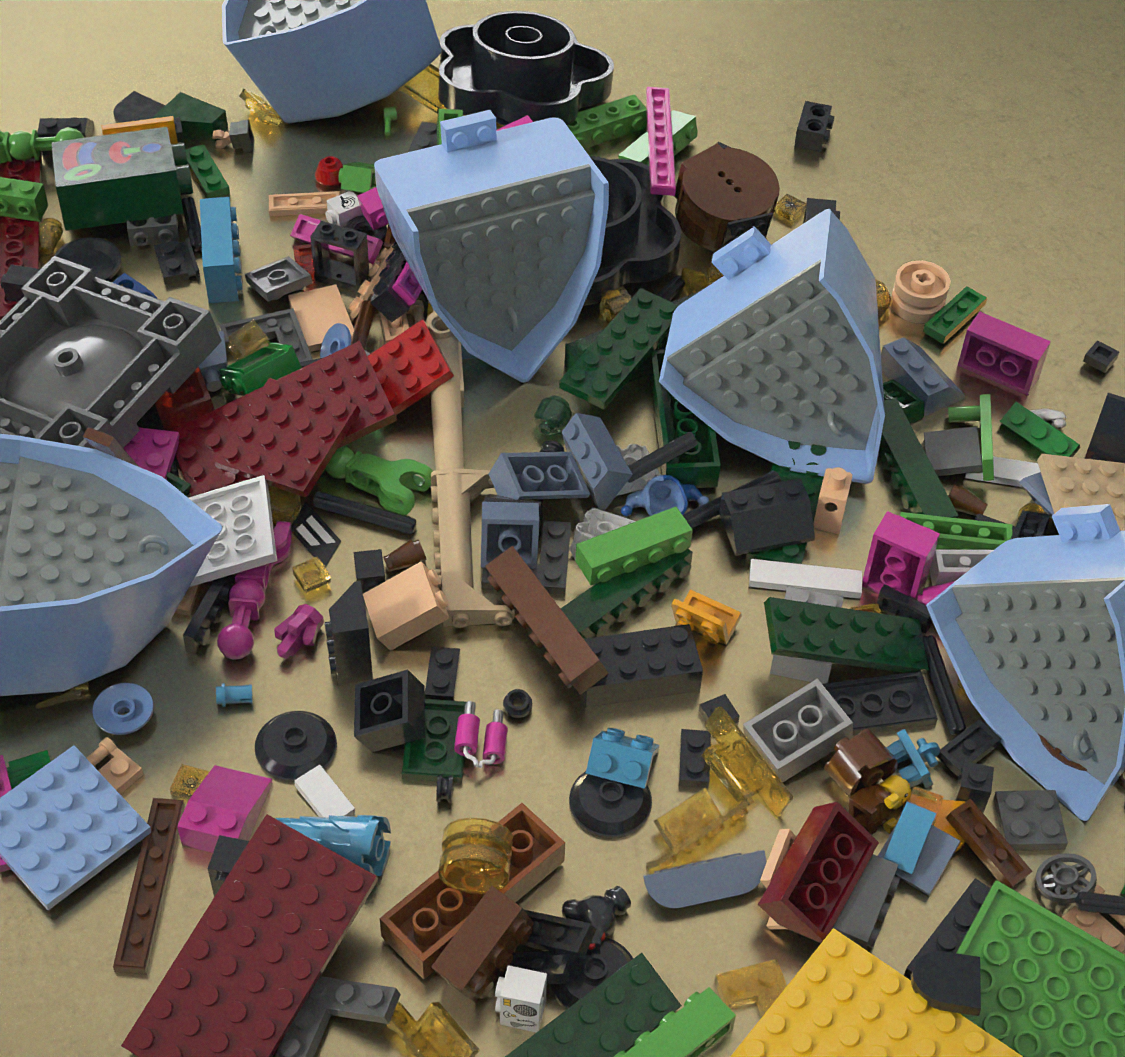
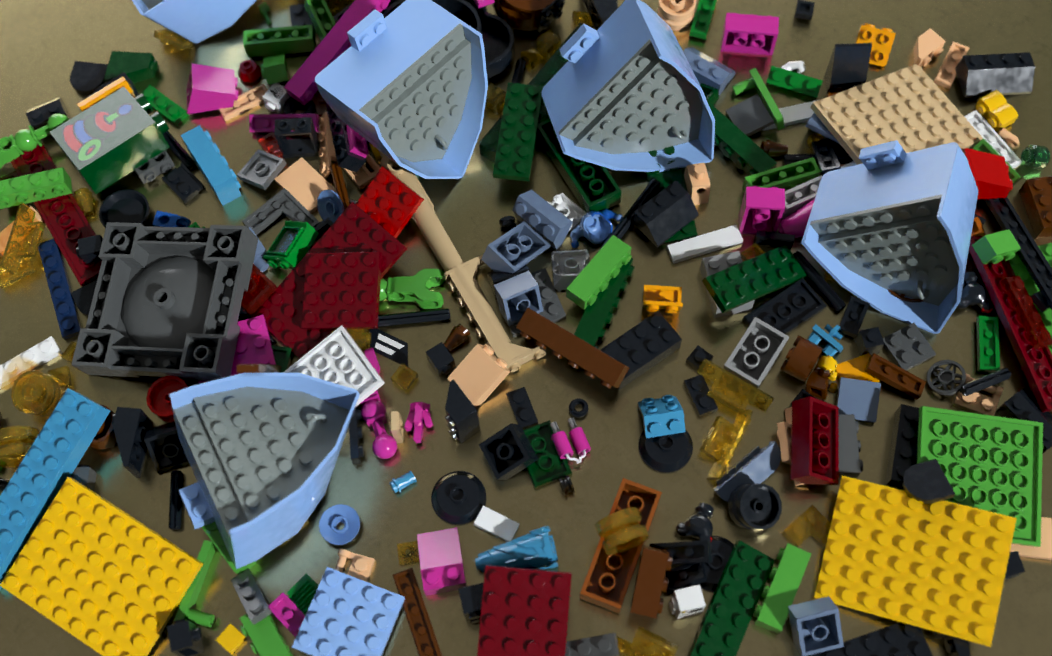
camera: 20 degrees left, 15 degrees up
pearl dark grey piece [213,120,254,152] -> none
clear yellow brick [227,319,269,360] -> none
clear green head [533,395,572,436] -> none
black axle [628,432,698,483] -> none
dark azure slope [884,801,937,874] -> none
clear yellow tile [909,786,944,826] -> none
none -> dark pink slope [186,64,238,114]
none -> bright green brick [243,25,316,57]
none -> tan plate [389,411,404,443]
none -> black wheel [728,484,782,529]

